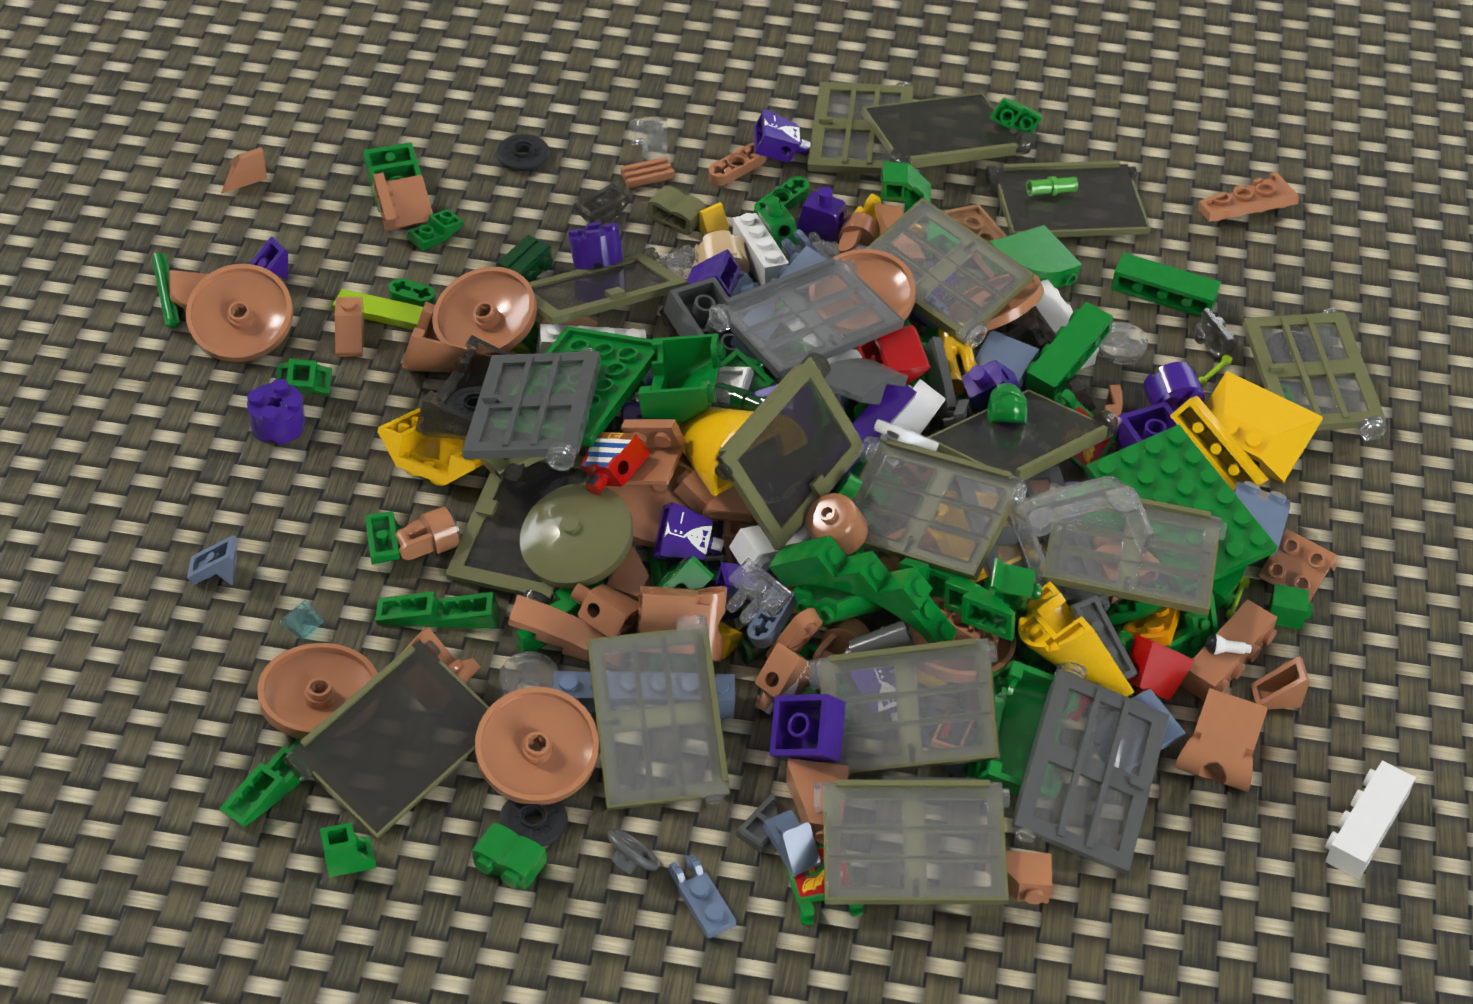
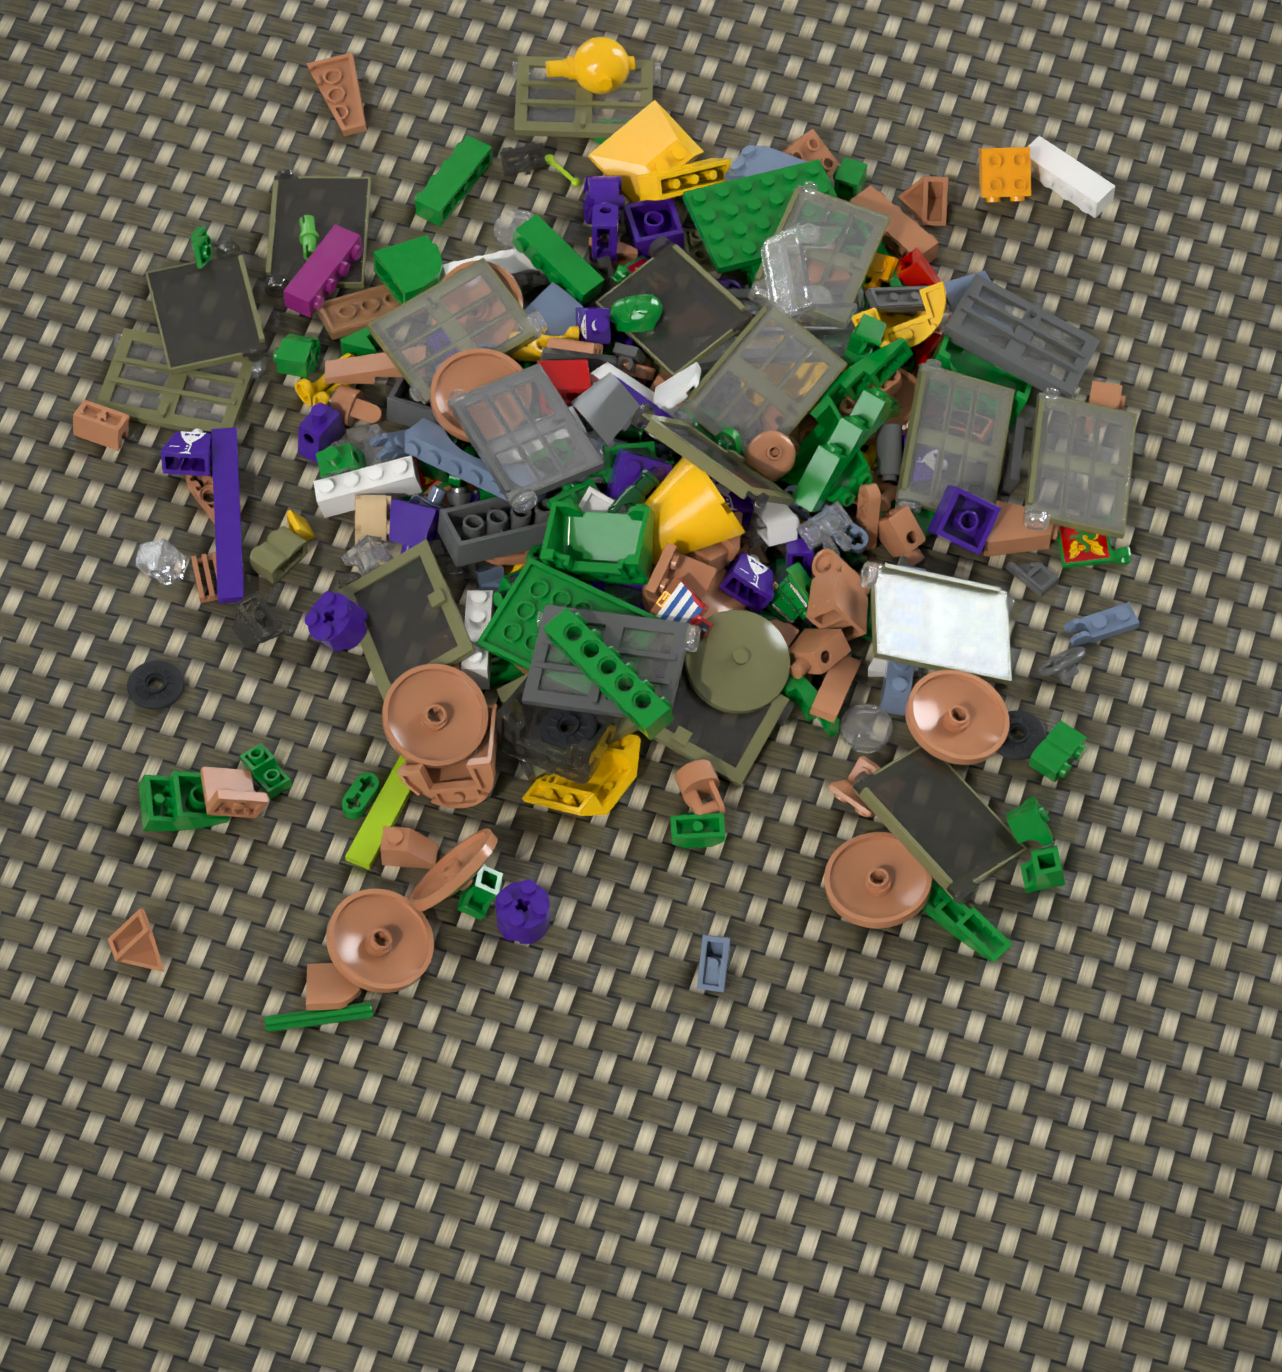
camera: 80 degrees left, 10 degrees up
dark purple slope [249,236,288,280] -> none
clear light blue slope [280,600,325,640] -> none
green slope [375,591,499,629] -> none
dark green brick [496,234,553,282] -> none
green beam [754,176,810,216] -> none
sand blue slope [763,810,821,877] -> none
nougat piece [1175,688,1268,792] -> none
white piece [1205,634,1251,655] -> none
none -> nougat hinge [73,400,130,451]
none -> dark purple tile [211,427,244,604]
none -> magenta brick [284,224,363,318]
none -> nougat dish [409,829,498,911]
none -> green brick [543,607,675,740]
none -> yellow piece [545,37,635,95]
none -> nougat tile [547,337,604,354]
none -> dark purple torso [592,202,618,261]
none -> light orange brick [979,147,1031,202]
none -> green brick [1006,796,1053,847]

